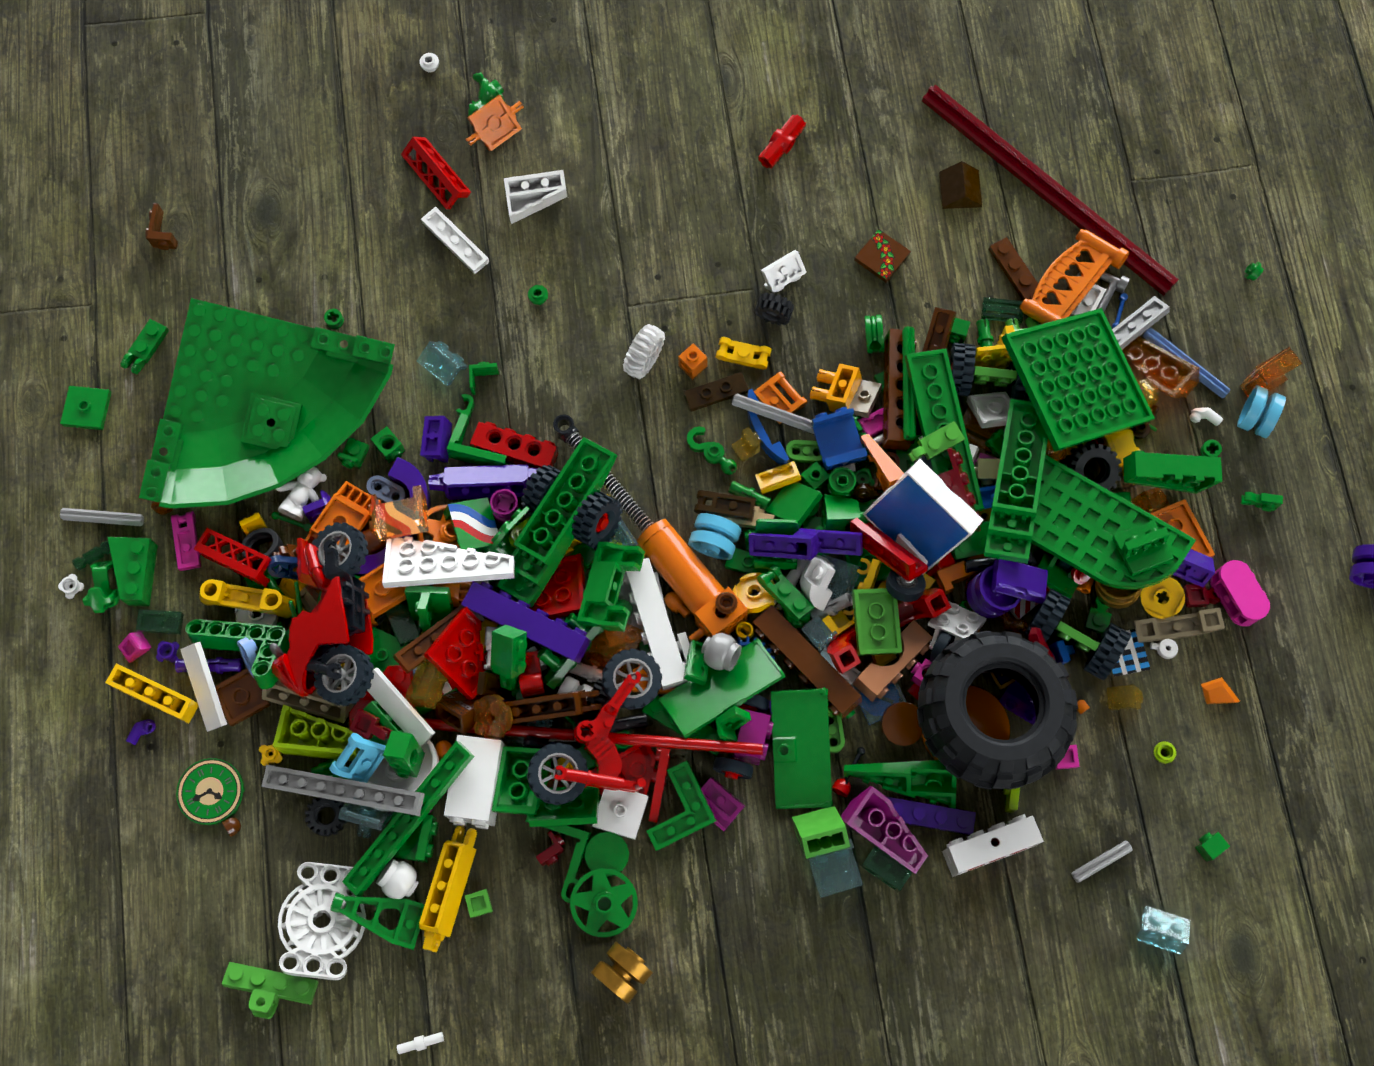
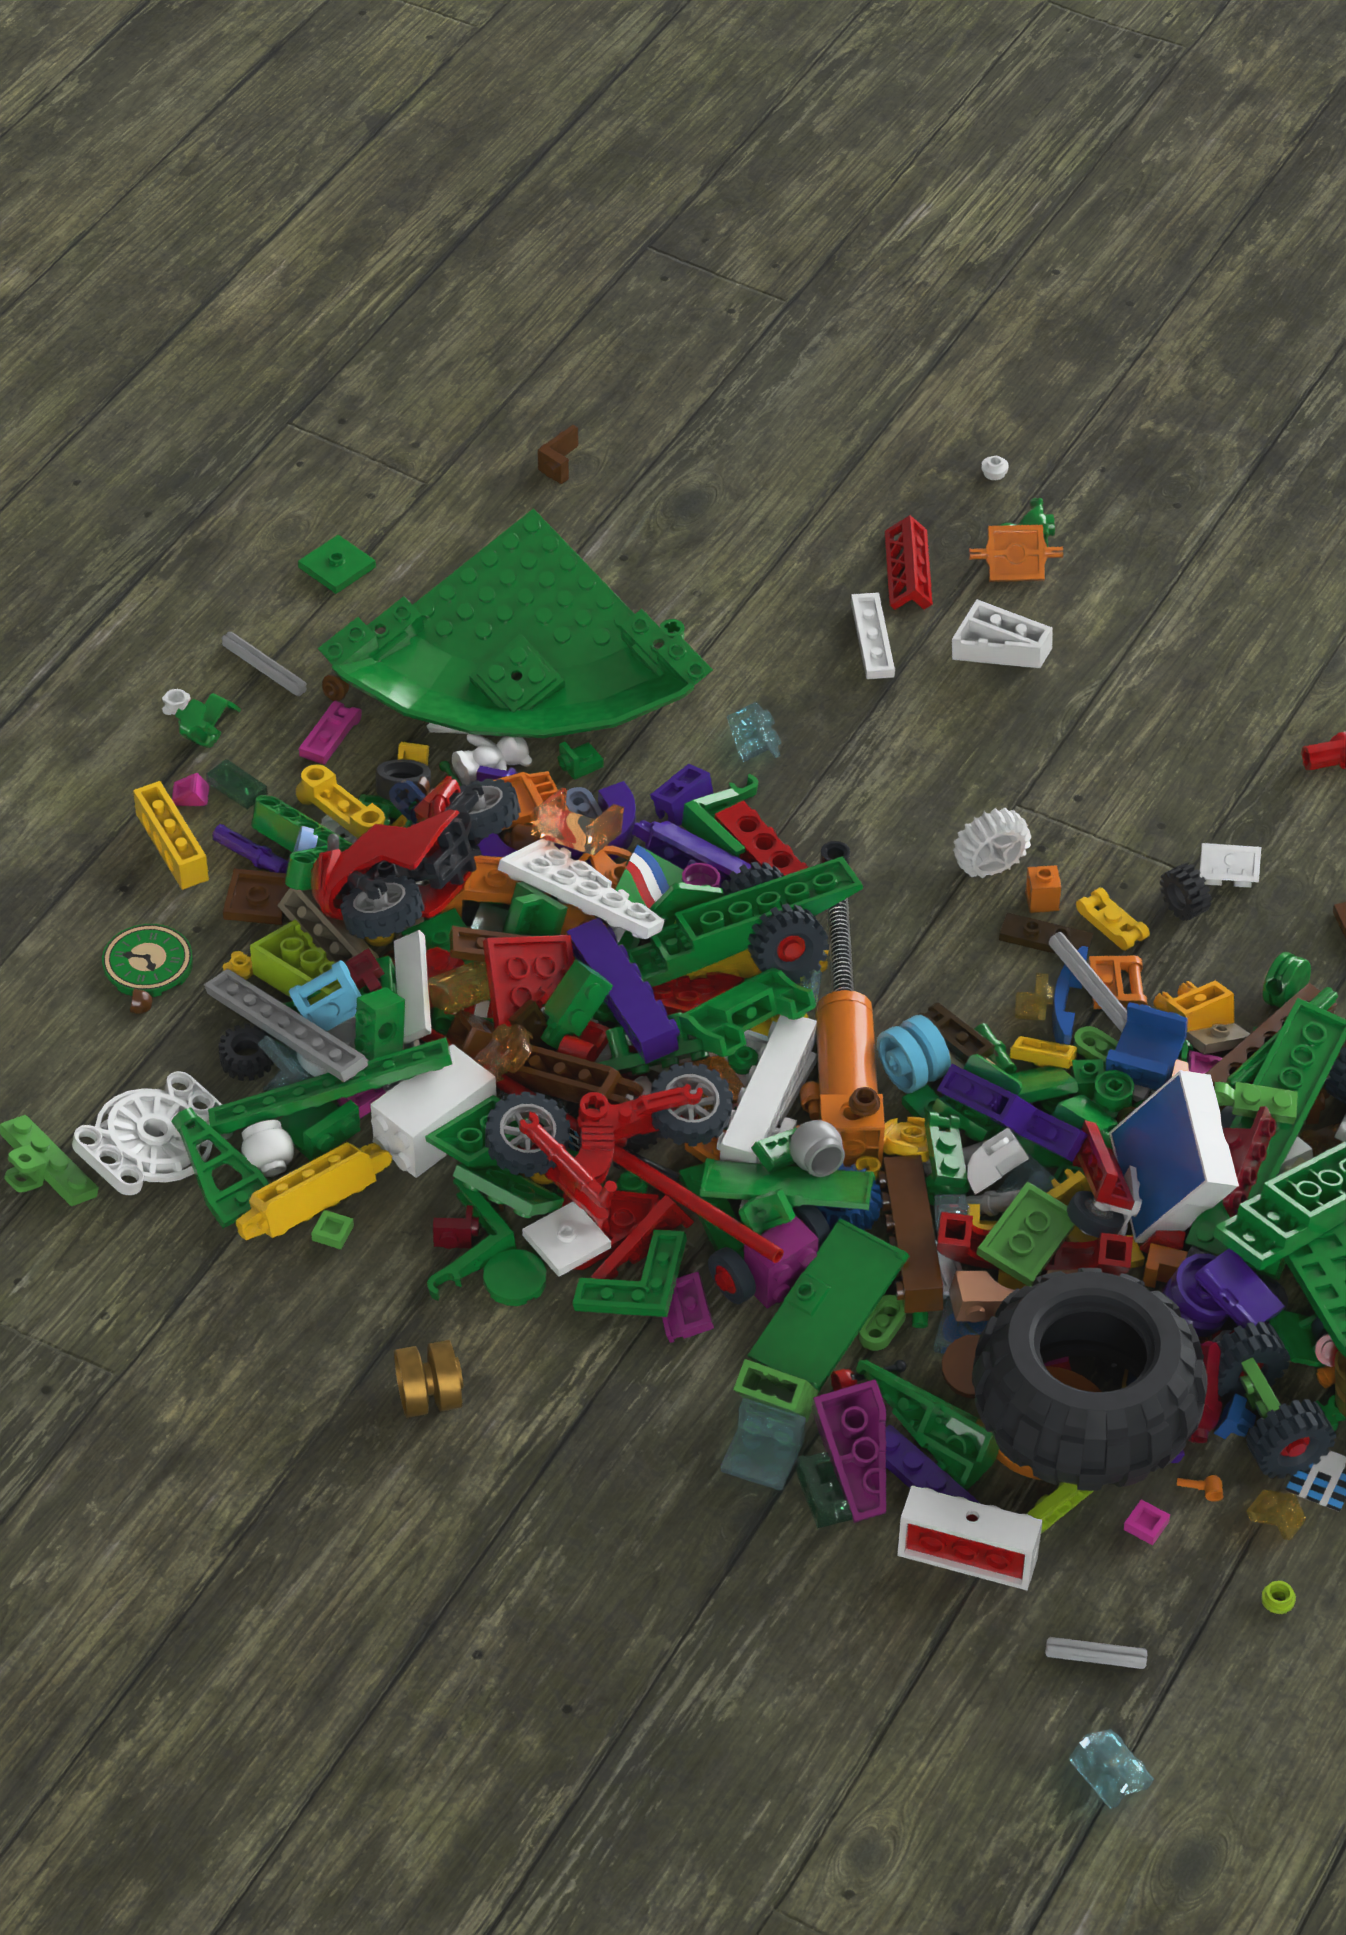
camera: 35 degrees right, 25 degrees down
clear green axle [72,541,111,570] -> none
green wedge [108,537,158,606] -> none
green hinge [120,319,169,374] -> none
dark purple arm [126,719,156,745] -> none
dark purple plate [156,641,180,663] -> none
white tile [180,642,227,732] -> none
red fence [194,528,272,587] -> none
green brick [370,426,405,463] -> none
white bar [397,1032,444,1054] -> none
green bracket [469,362,499,395] -> none
green plate [528,285,548,305] -> none
green wheel [570,868,638,937] -> none
green piece [687,426,737,475] -> none
green plate [1195,832,1230,862] -> none

